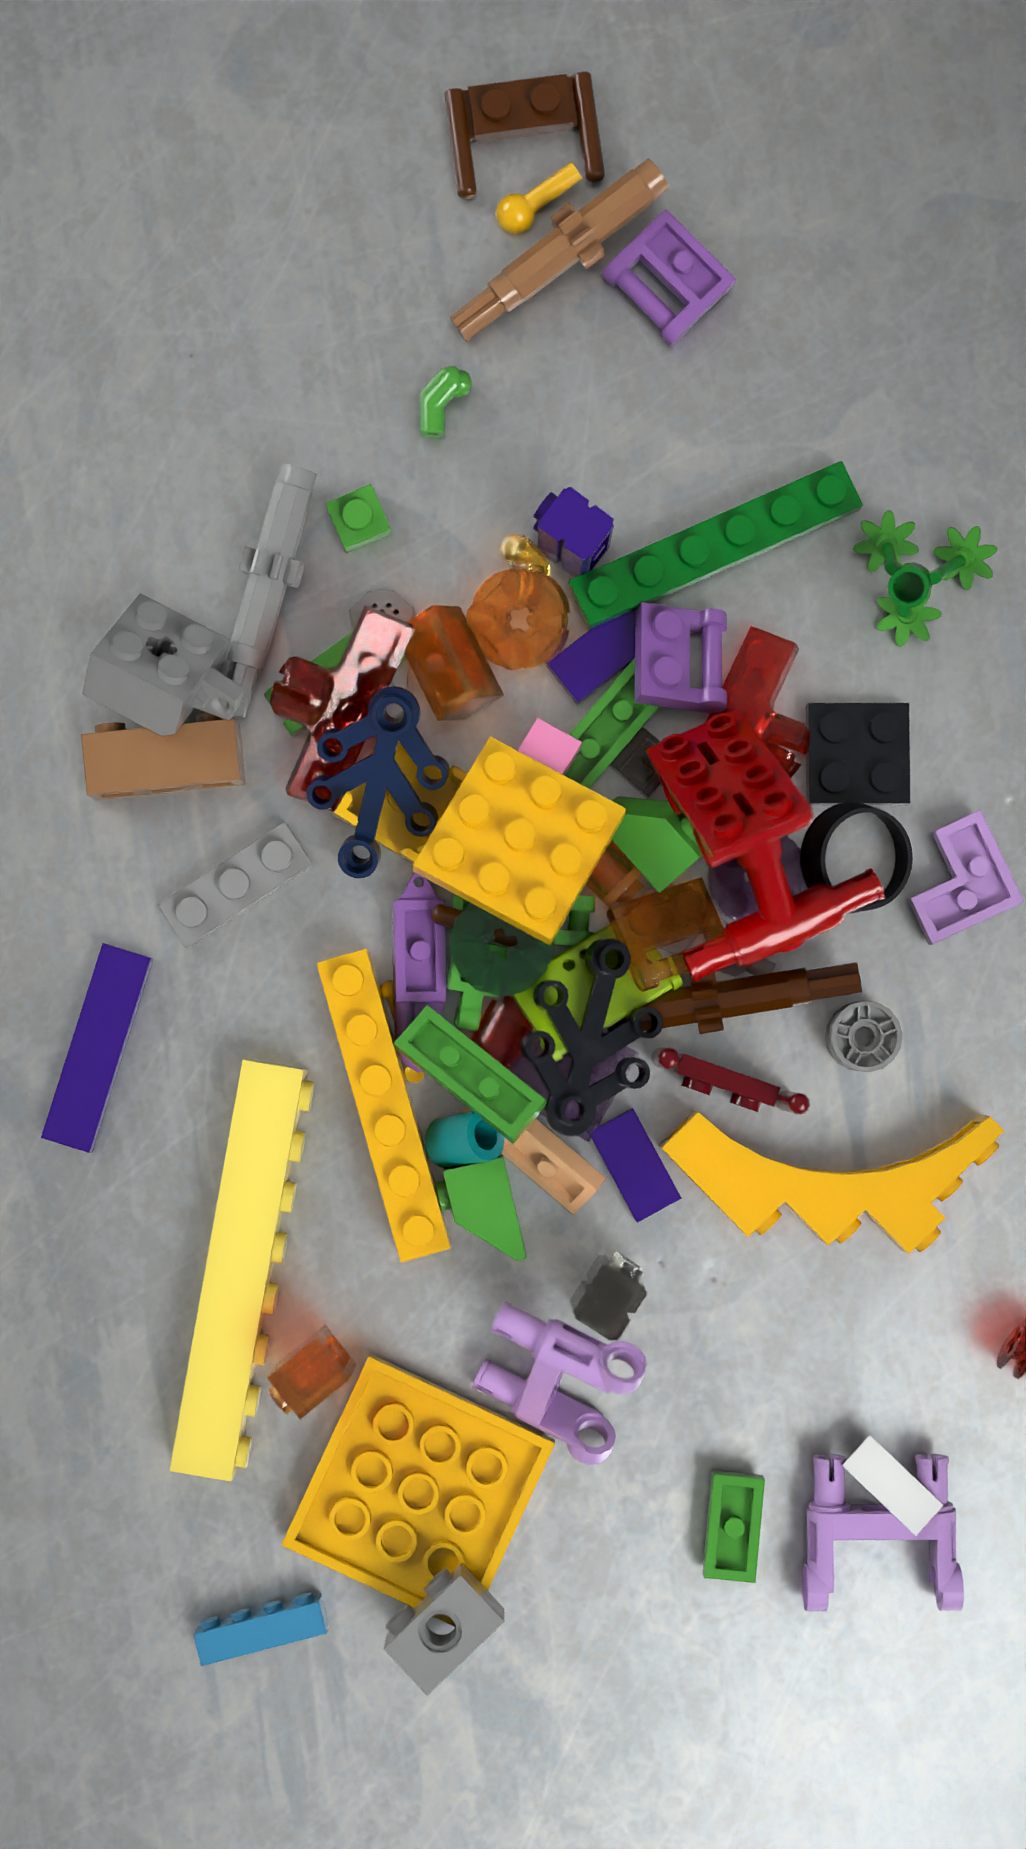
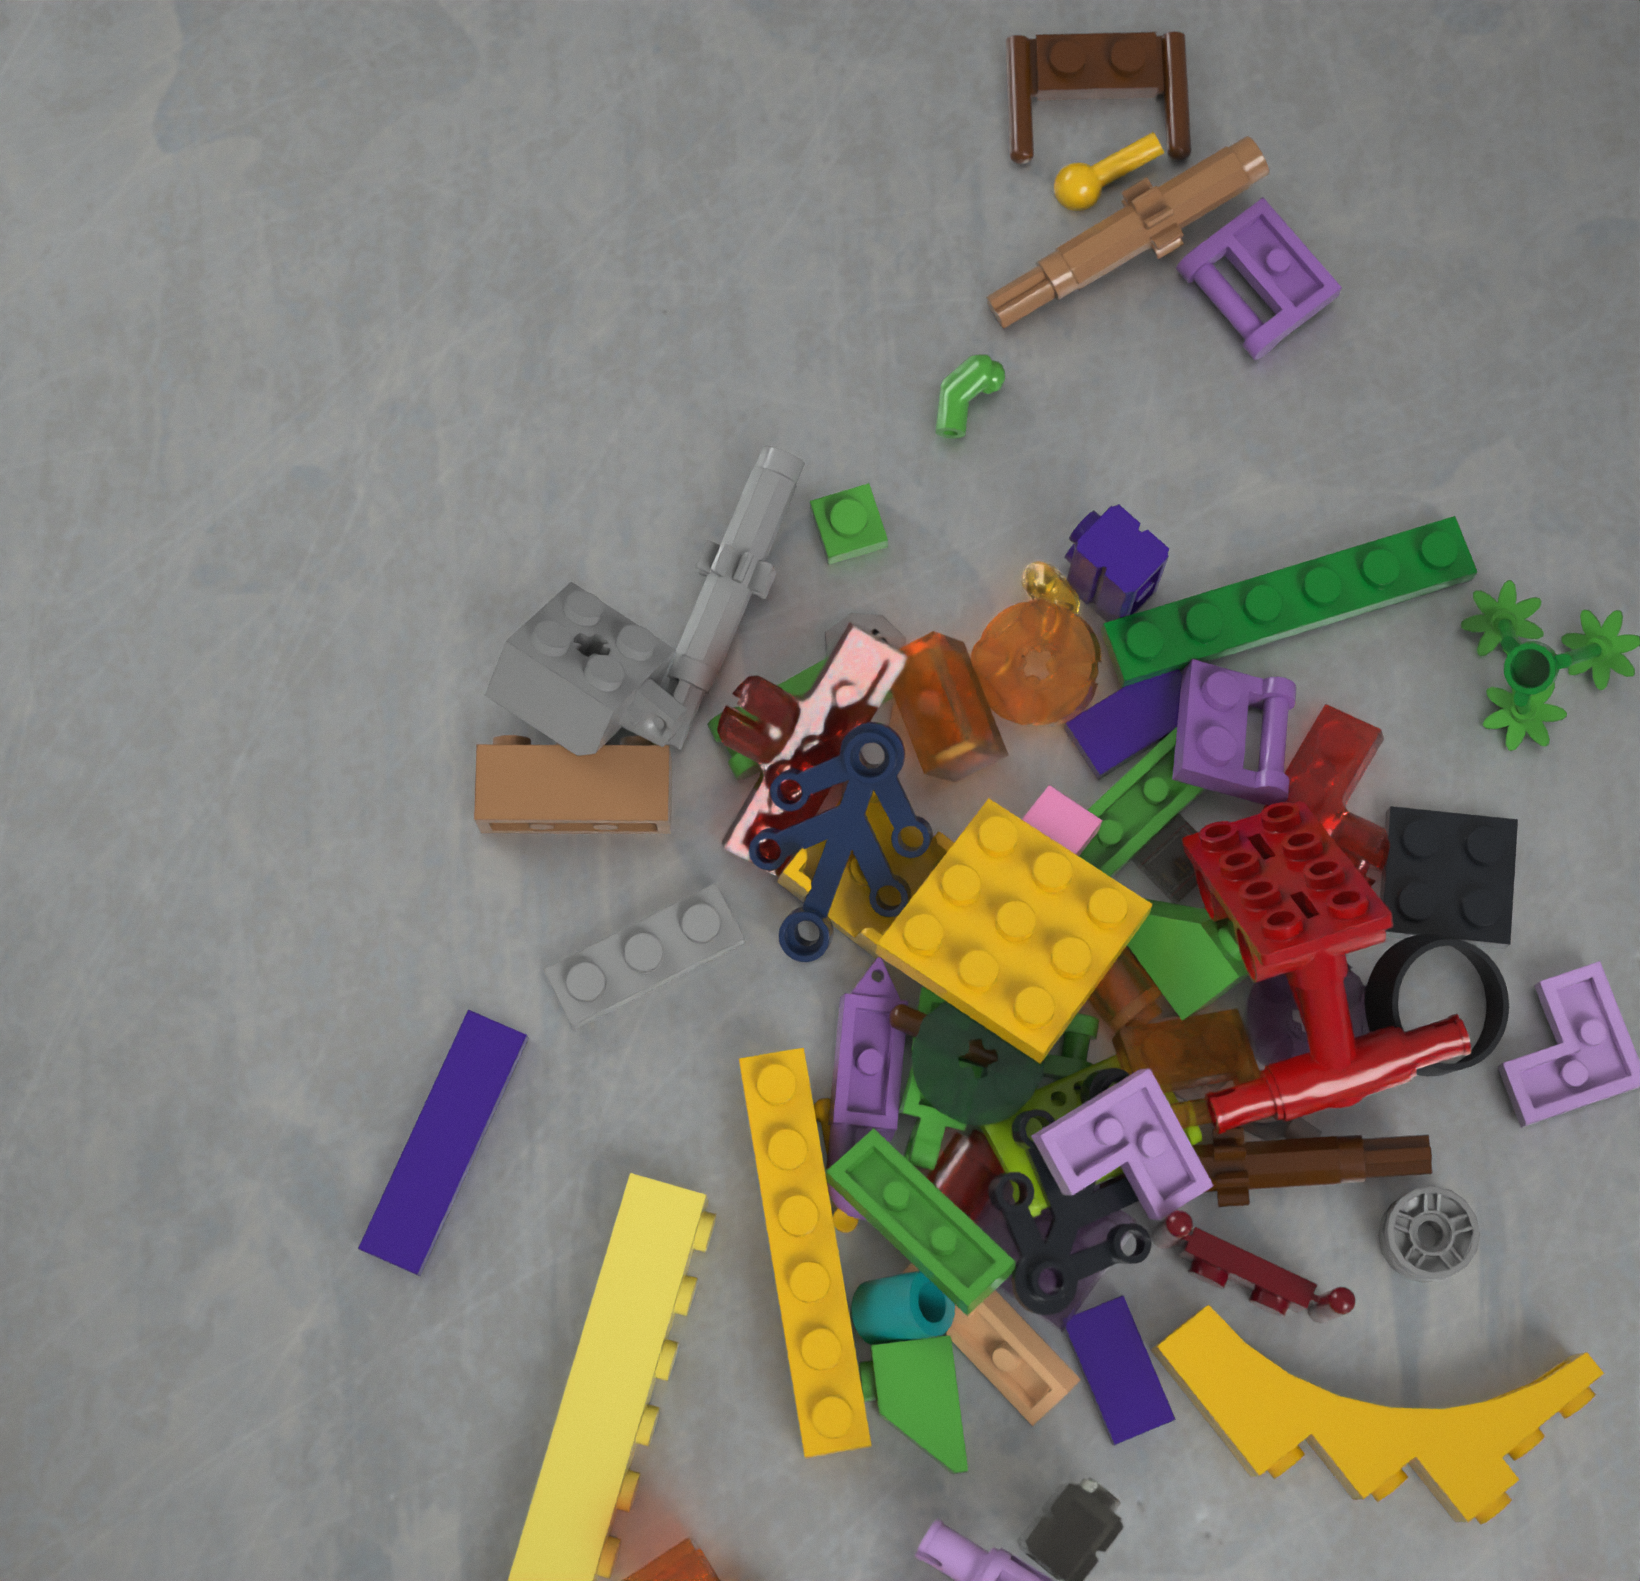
camera: 10 degrees right, 10 degrees down
none -> lavender plate [1031,1069,1213,1220]

